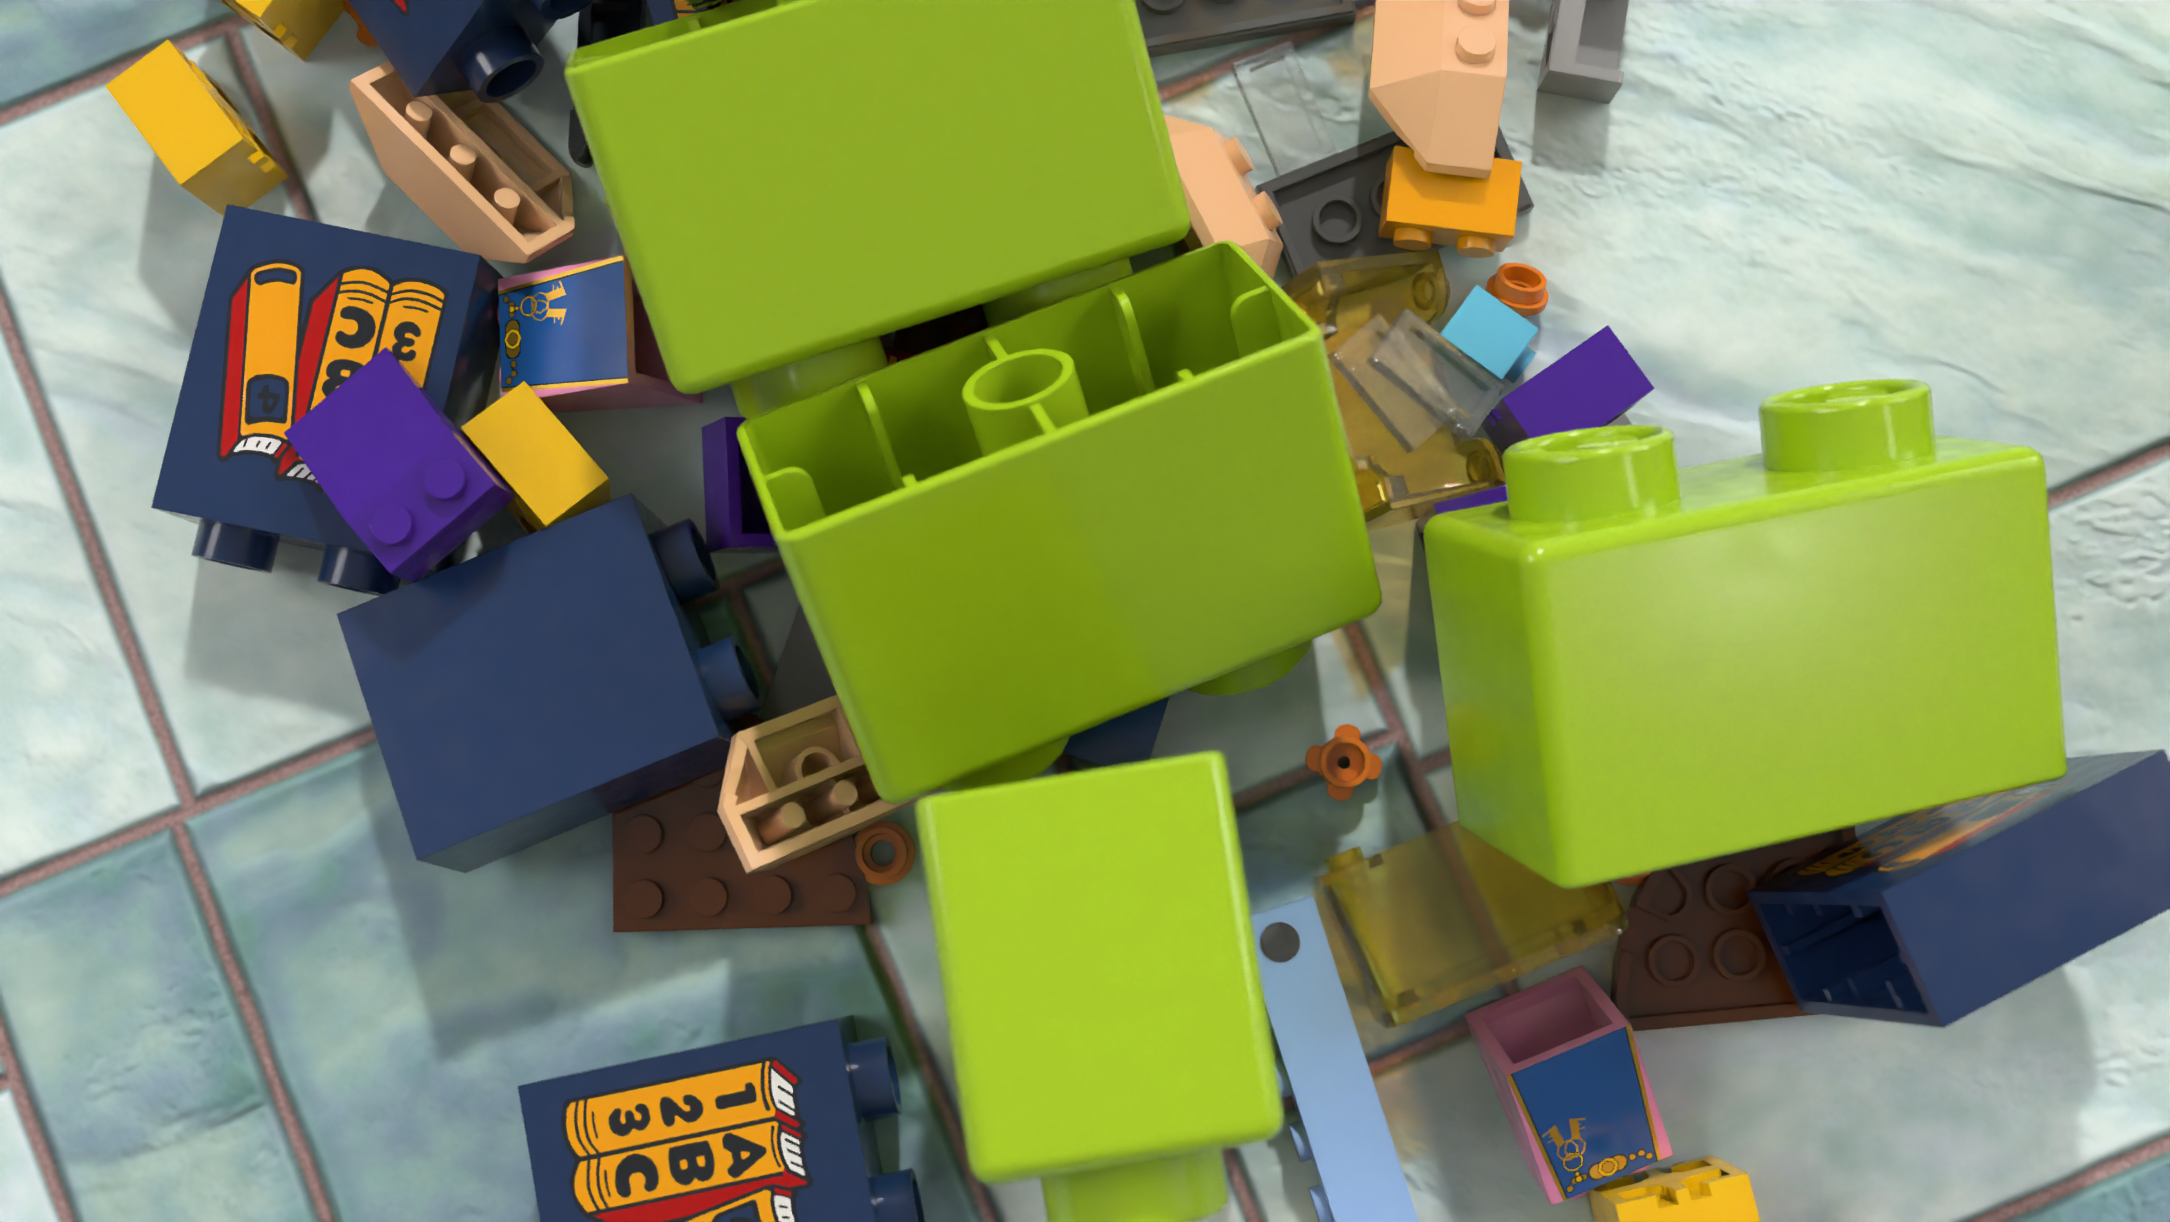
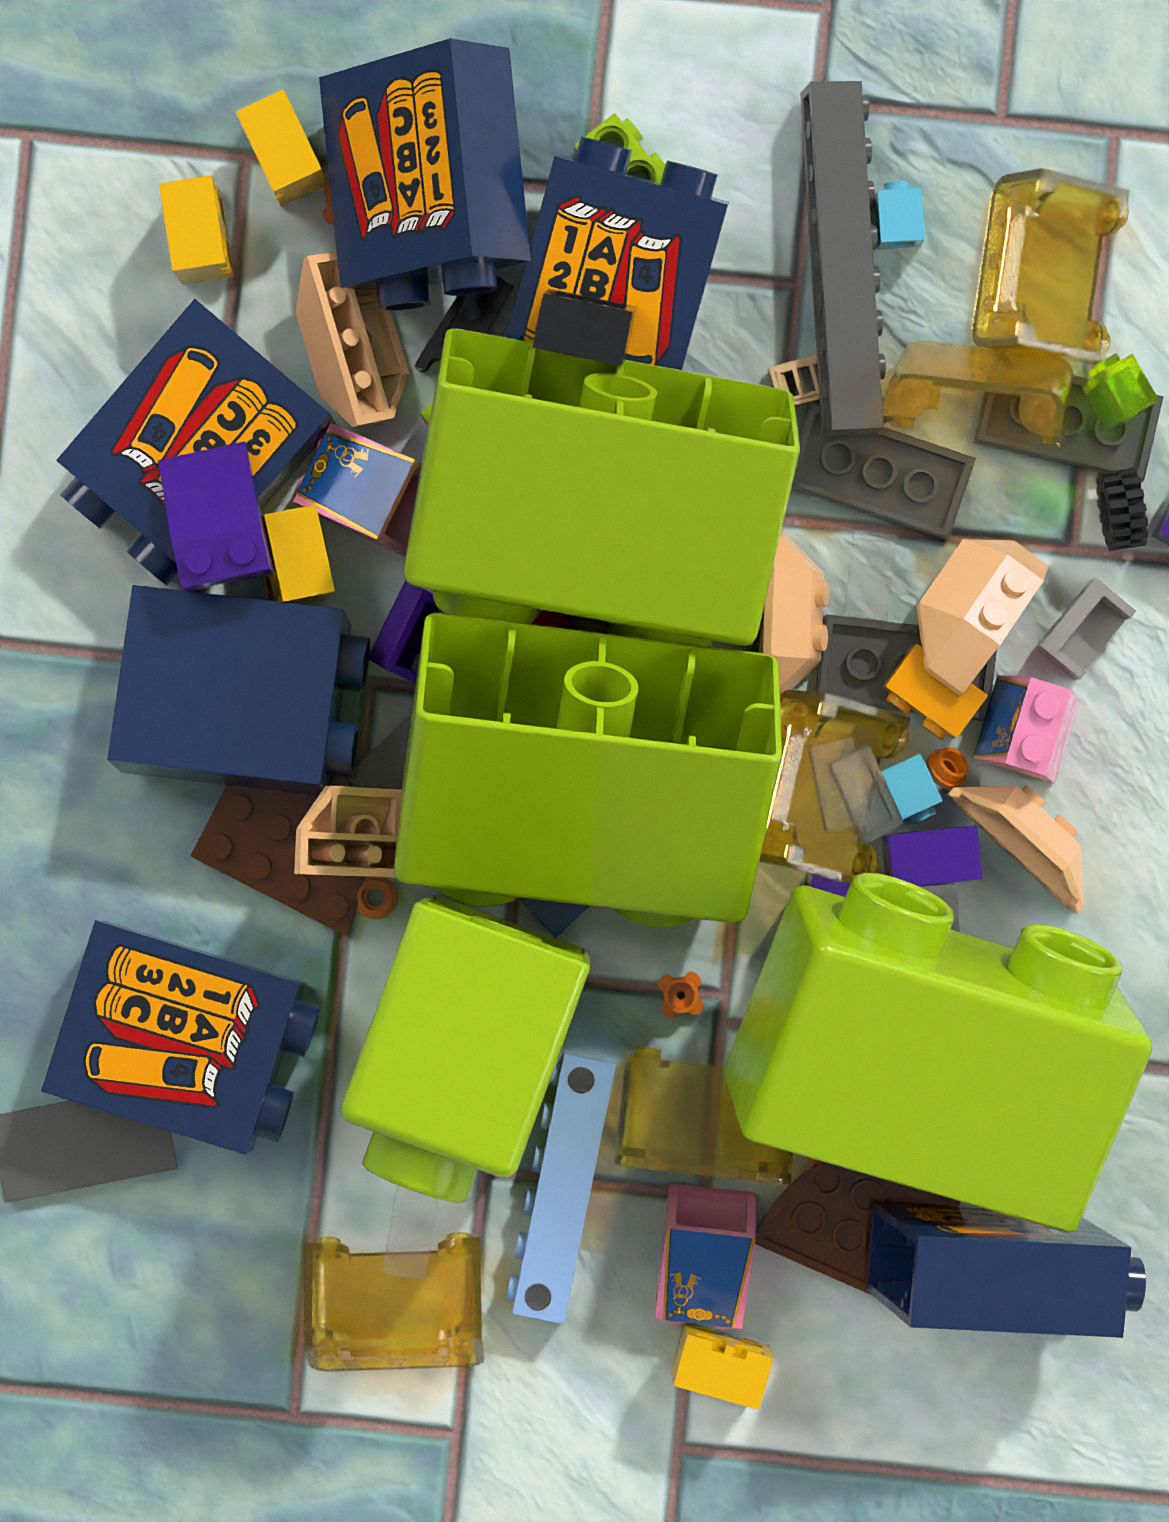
camera: 25 degrees right, 5 degrees up
none -> light nougat wedge [944,785,1084,914]
none -> bright pink slope [972,675,1080,784]

